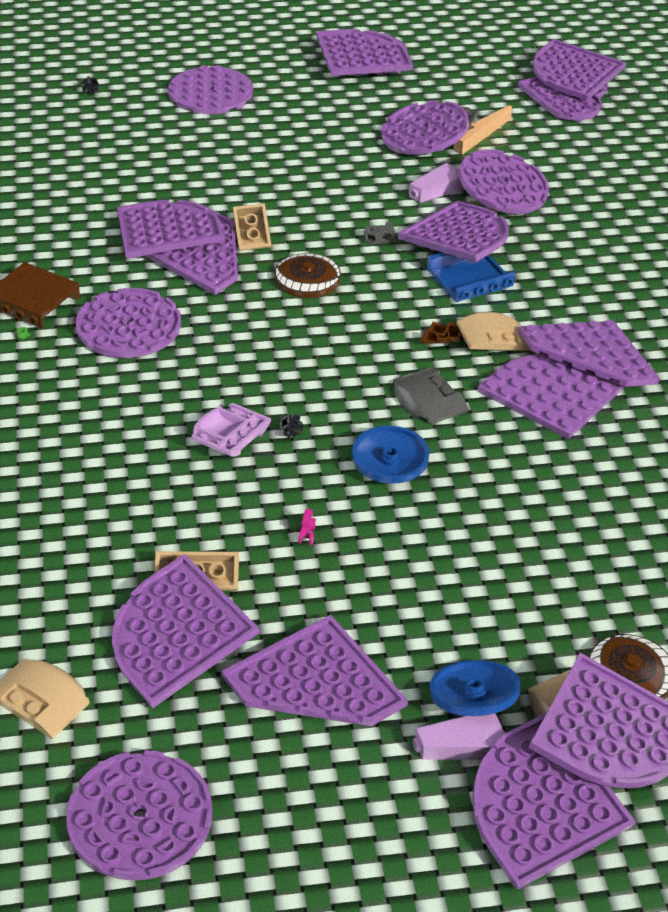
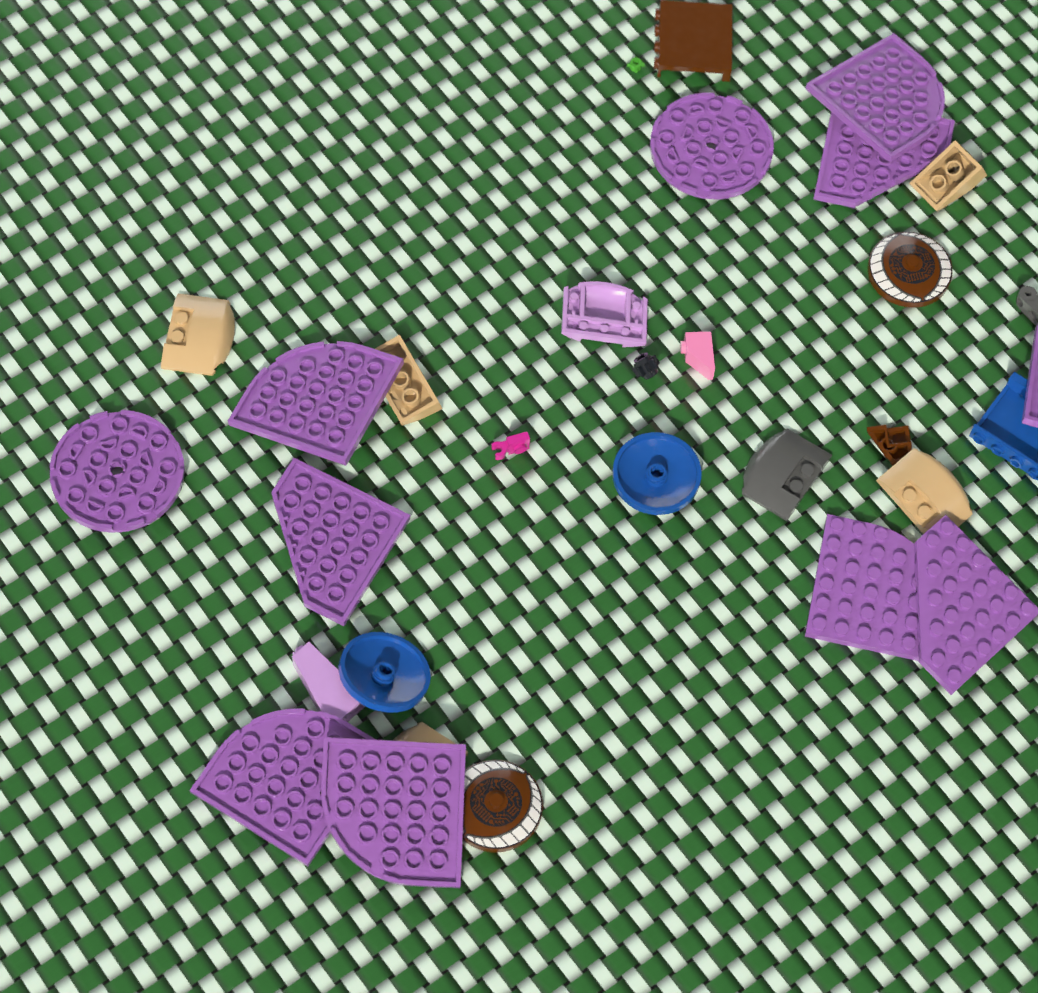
camera: 60 degrees right, 20 degrees up
none -> bright pink slope [680,332,715,380]

